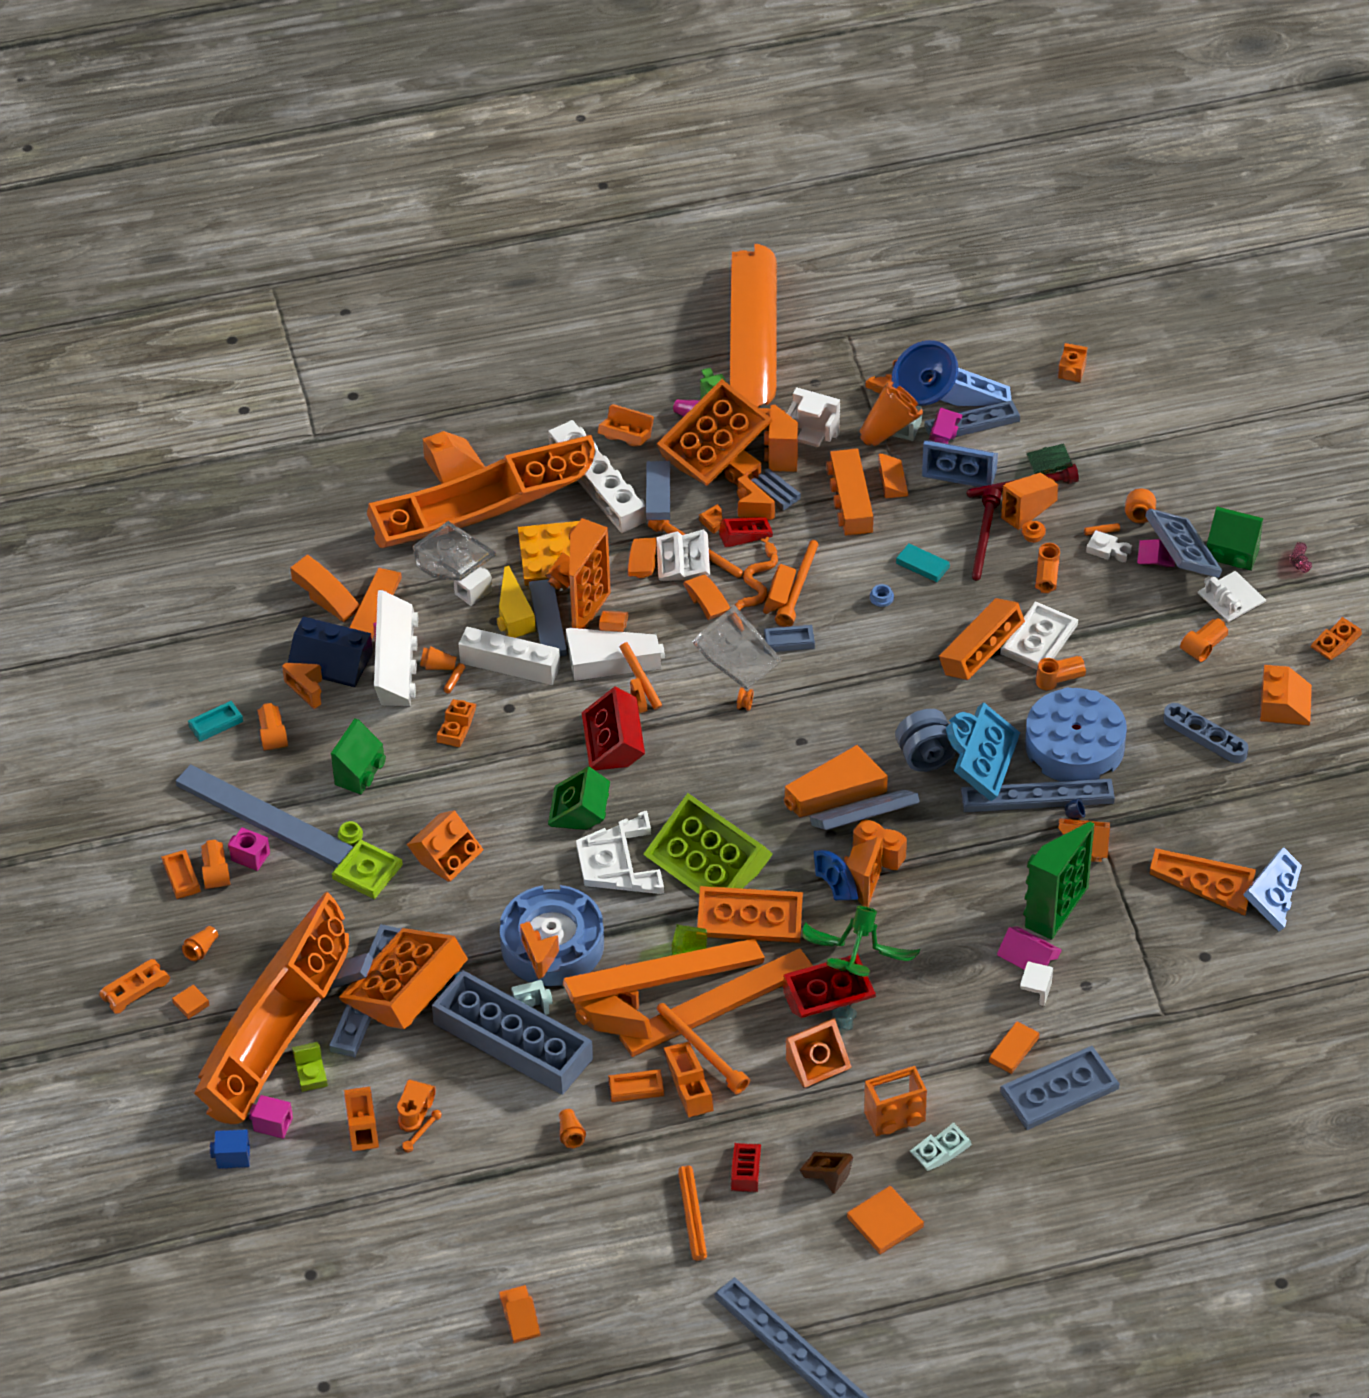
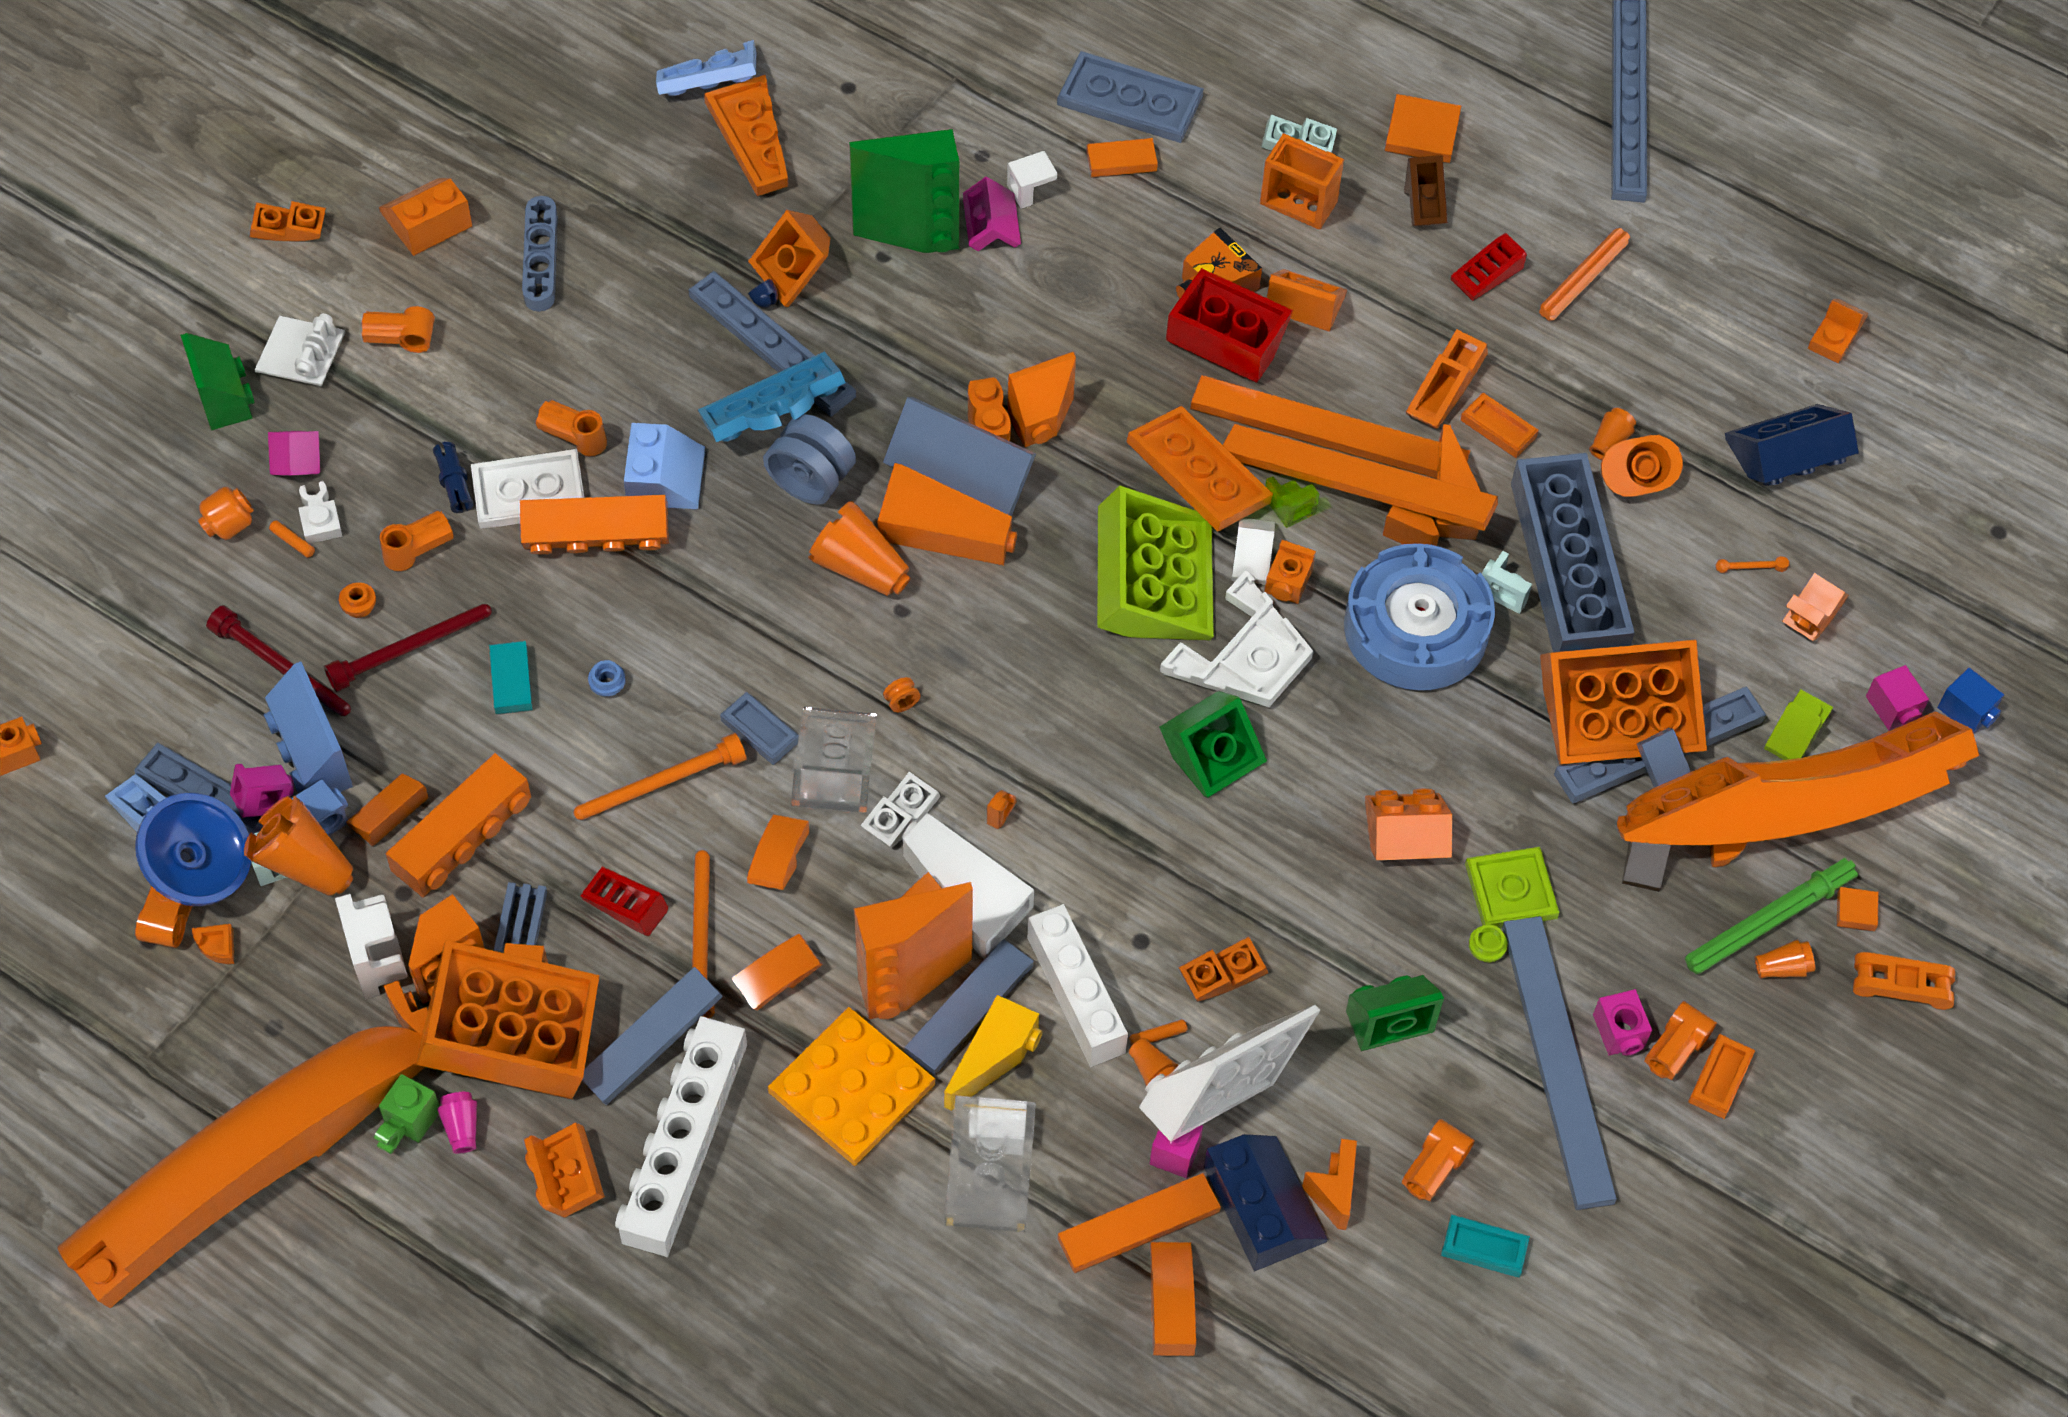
camera: 135 degrees left, 10 degrees up
orange slope [367,435,595,548] -> none
orange piece [397,1079,436,1132] -> none
orange slope [423,431,485,484] -> none
orange slope [520,921,559,979] -> none
orange bracket [545,552,570,590] -> none
red slope [581,686,645,771] -> none
orange bar [619,642,663,710] -> none
white slope [656,529,710,581] -> none
orange piece [657,1003,750,1094] -> none
orange tile [699,504,723,534] -> none
orange animal [733,537,778,630] -> none
orange slope [737,475,775,520] -> none
orange slope [763,563,796,614] -> none
green plant [802,906,920,976] -> none
blue tile [814,850,858,901] -> none
orange slope [1001,473,1058,530] -> none
medium blue piece [1025,687,1127,782] -> none
clear green piece [1026,443,1073,474] -> none
sand blue tile [1145,509,1222,578] -> none
clear pink arm [1290,542,1312,573] -> none
none -> medium blue brick [291,779,348,836]
none -> dark blue pin [433,442,474,513]
none -> light blue slope [624,423,705,509]
none -> orange cone [808,501,911,596]
none -> white slope [861,772,941,848]
none -> orange torso [1176,227,1262,298]
none -> white slope [1232,518,1275,585]
none -> orange brick [1265,540,1316,604]
none -> orange piece [1601,435,1683,497]
none -> bright green axle [1685,858,1858,974]
none -> dark blue slope [1725,404,1859,486]

